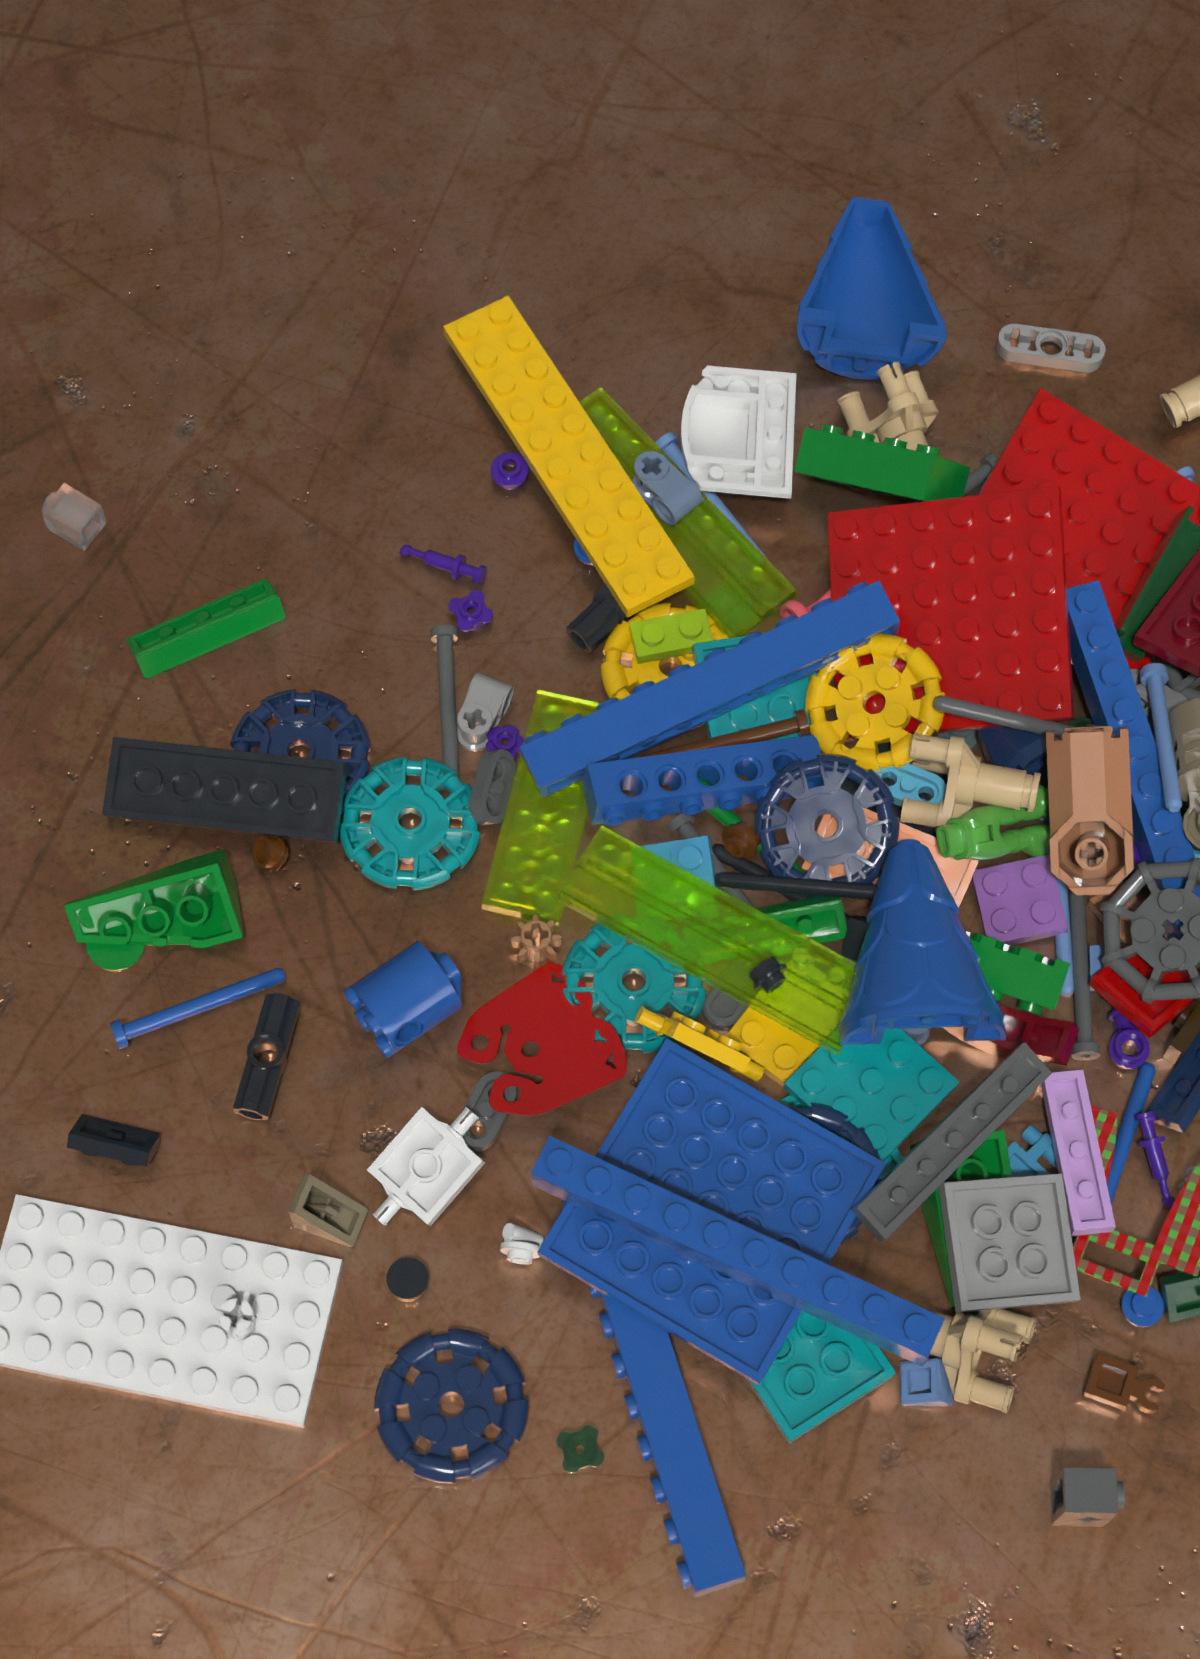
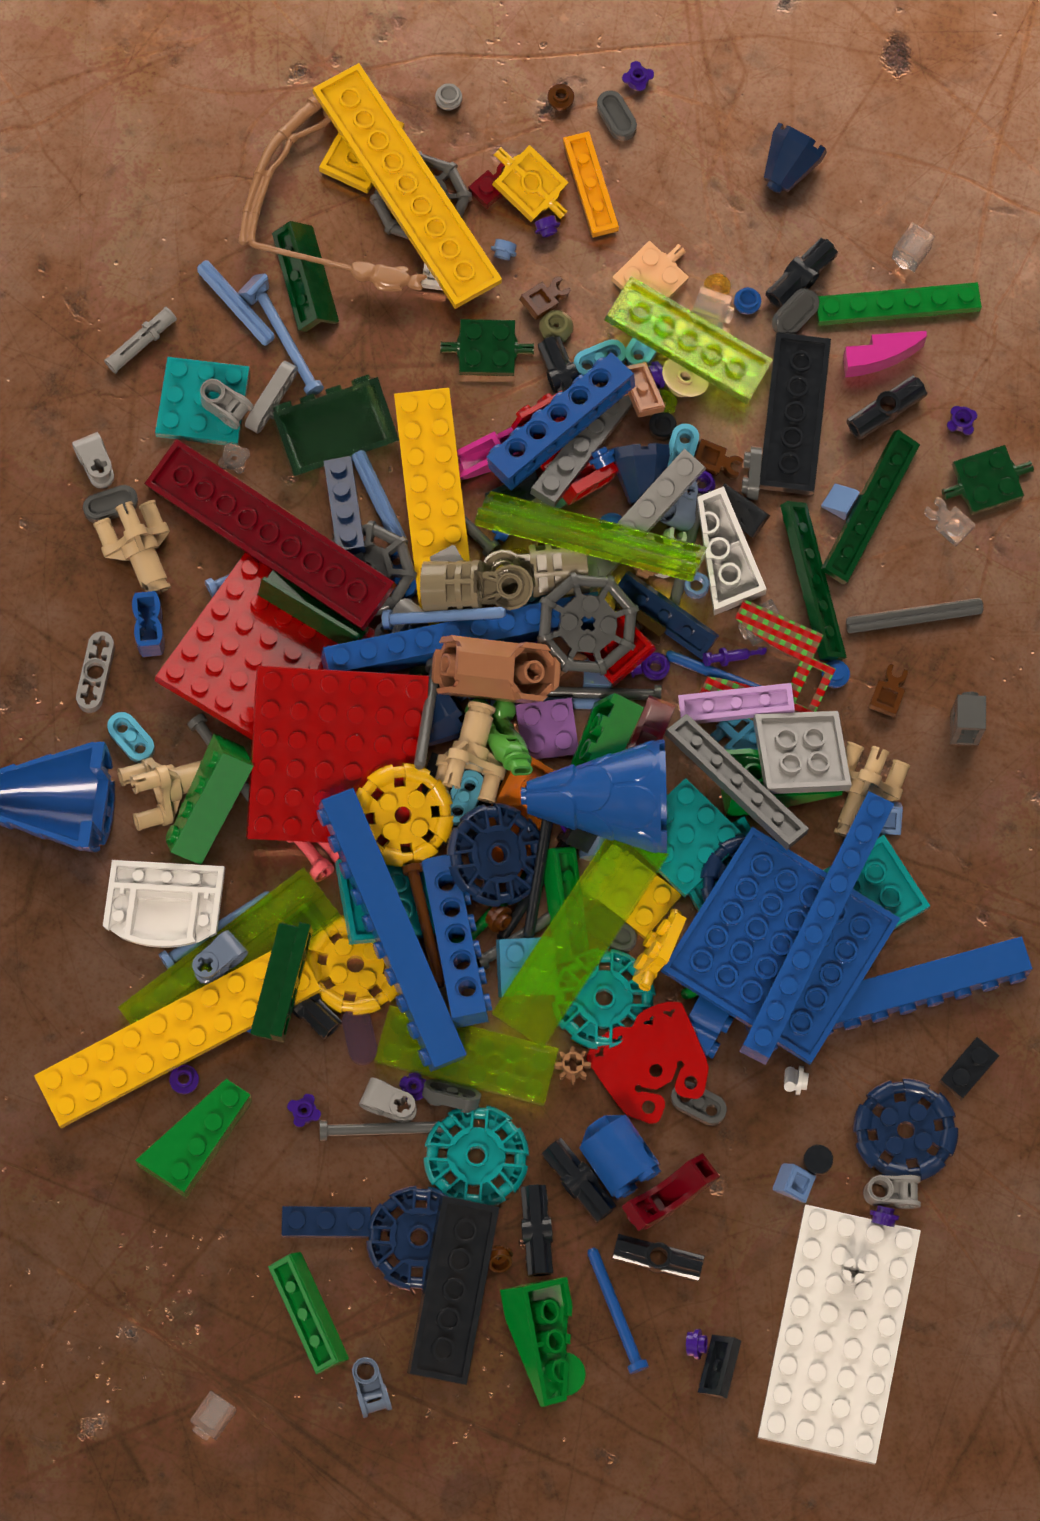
camera: 90 degrees left, 5 degrees up
dark tan slope [288,1173,369,1247] -> none
white plate [367,1107,486,1226] -> none
dark purple piece [399,544,487,584] -> none
clear green plate [556,1425,604,1474] -> none
lime plate [629,608,713,664] -> none
black plate [748,956,787,994] -> none
none -> medium azure plate [107,712,155,763]
none -> blue brick [132,591,165,657]
none -> green wedge [135,1079,252,1198]
none -> dark green panel [250,922,313,1043]
none -> dark blue plate [282,1206,371,1238]
none -> tile [342,1011,378,1065]
none -> sand blue piece [352,1357,392,1418]
none -> black piece [521,1184,553,1277]
none -> black piece [541,1138,617,1223]
none -> dark red arch [622,1153,720,1231]
none -> dark purple plate [686,1329,708,1359]
none -> blue brick [689,996,734,1059]
none -> medium blue slope [773,1163,816,1203]
none -> light grey piece [863,1175,921,1209]
none -> dark purple plate [870,1205,899,1227]
none -> black plate [939,1037,1000,1101]

